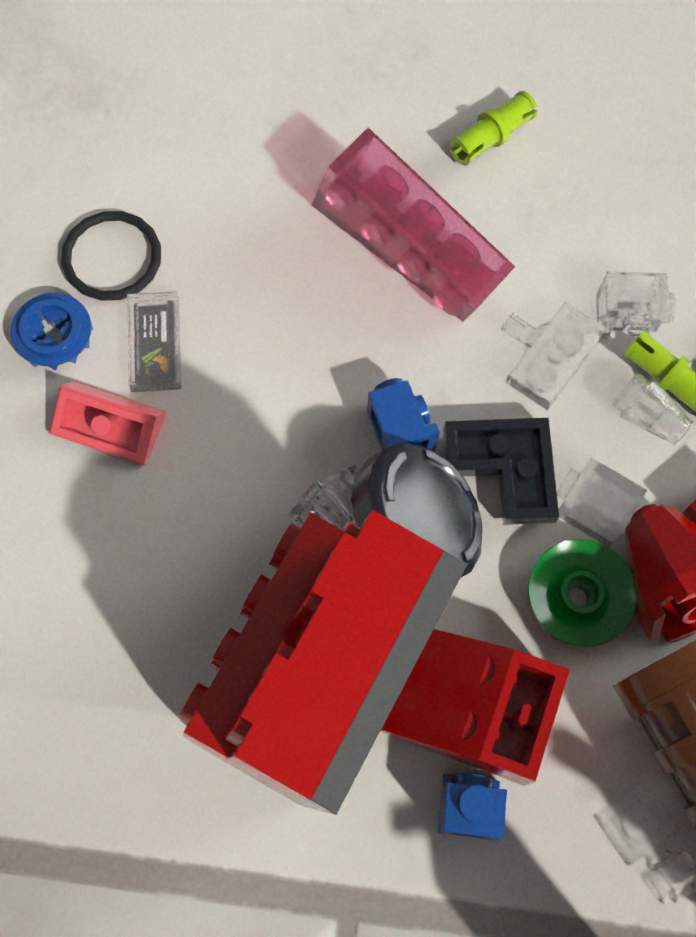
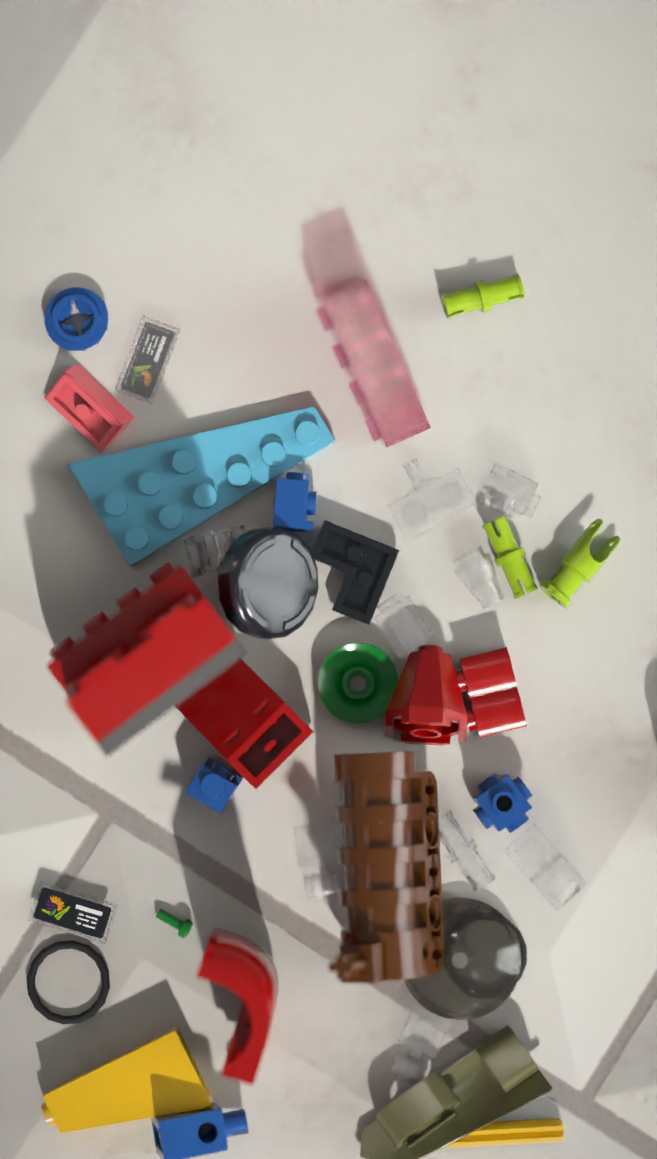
camera: 30 degrees right, 15 degrees up
black piece [61,211,161,301] -> none
none -> medium azure wing [68,406,335,567]

